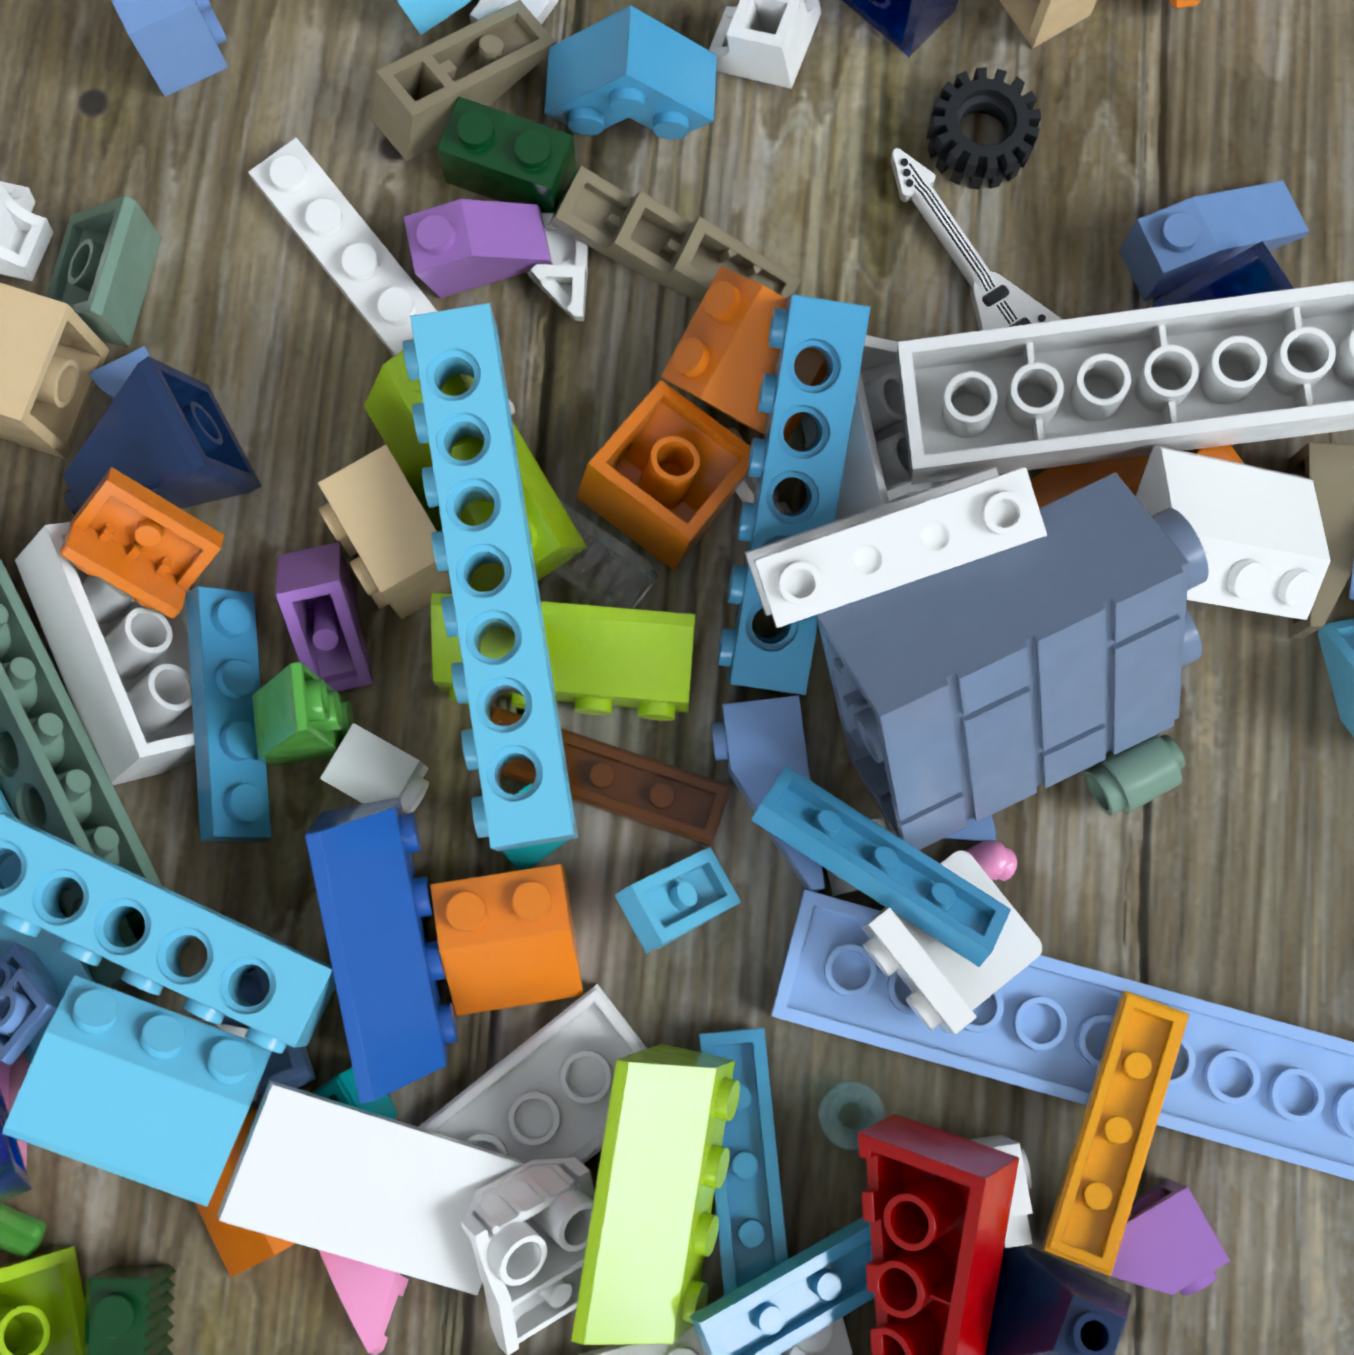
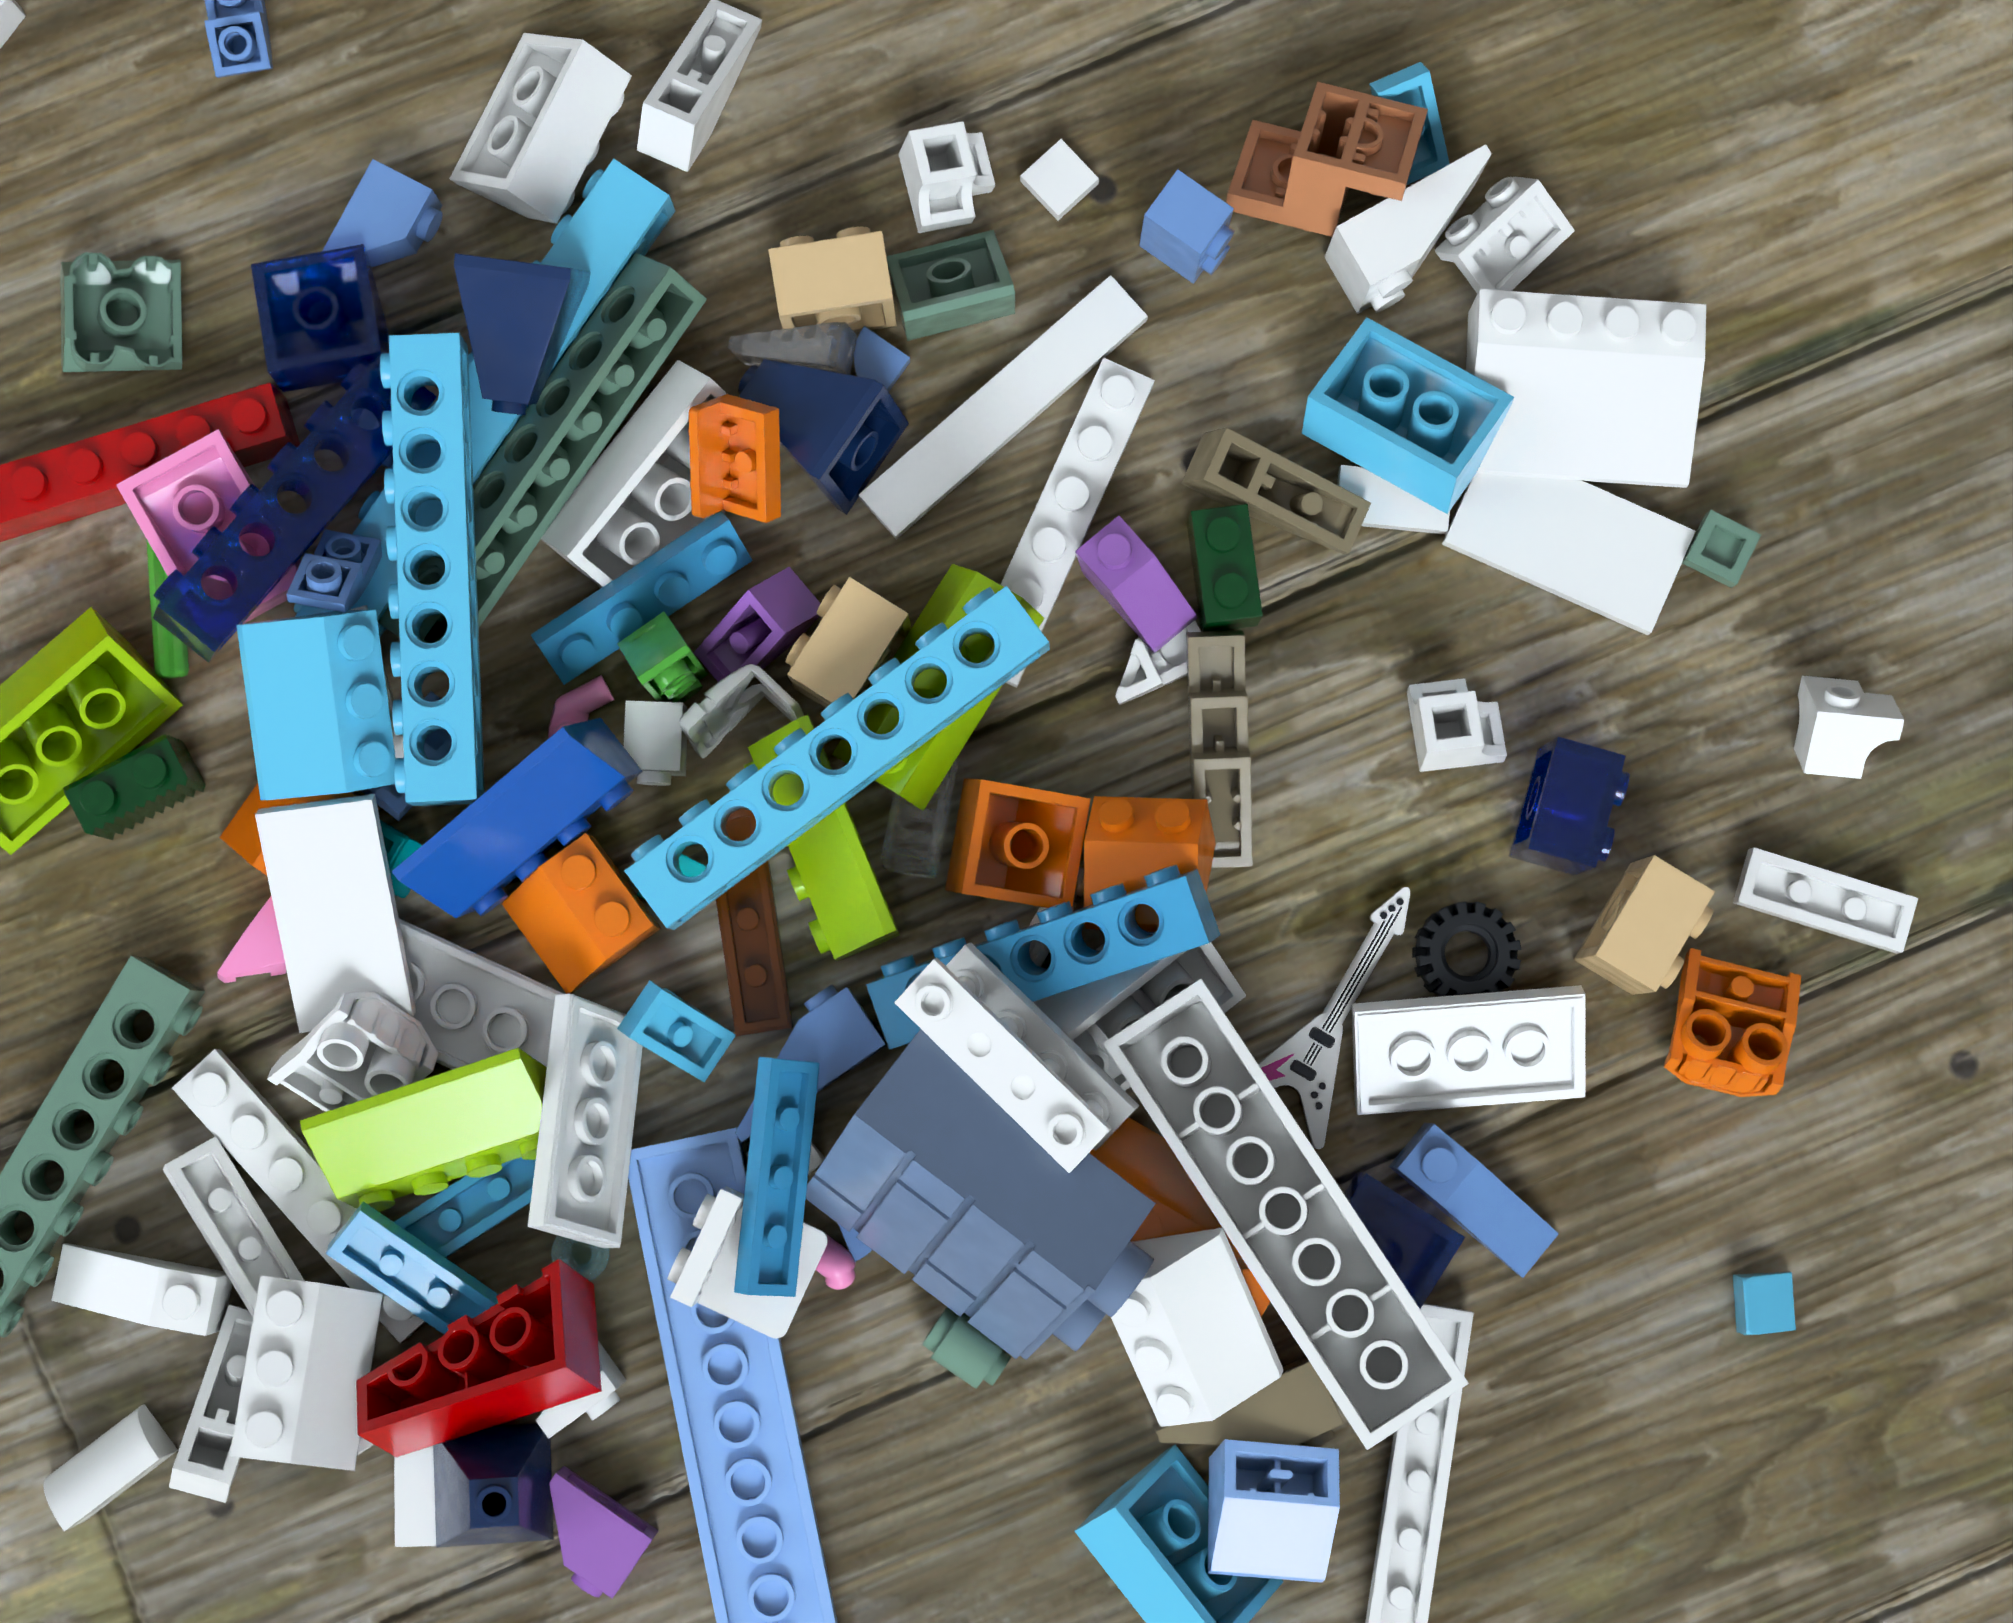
camera: 60 degrees right, 5 degrees up
dark azure brick [544,5,717,140] -> none
light orange tile [1041,991,1190,1276] -> none
none -> white tile [528,994,643,1248]
none -> bright pink arm [548,675,614,738]
none -> white piece [680,664,804,758]
none -> clear slope [728,322,857,375]
none -> white tile [859,275,1148,540]
none -> white tile [1020,139,1099,221]
none -> white tile [1352,985,1585,1115]

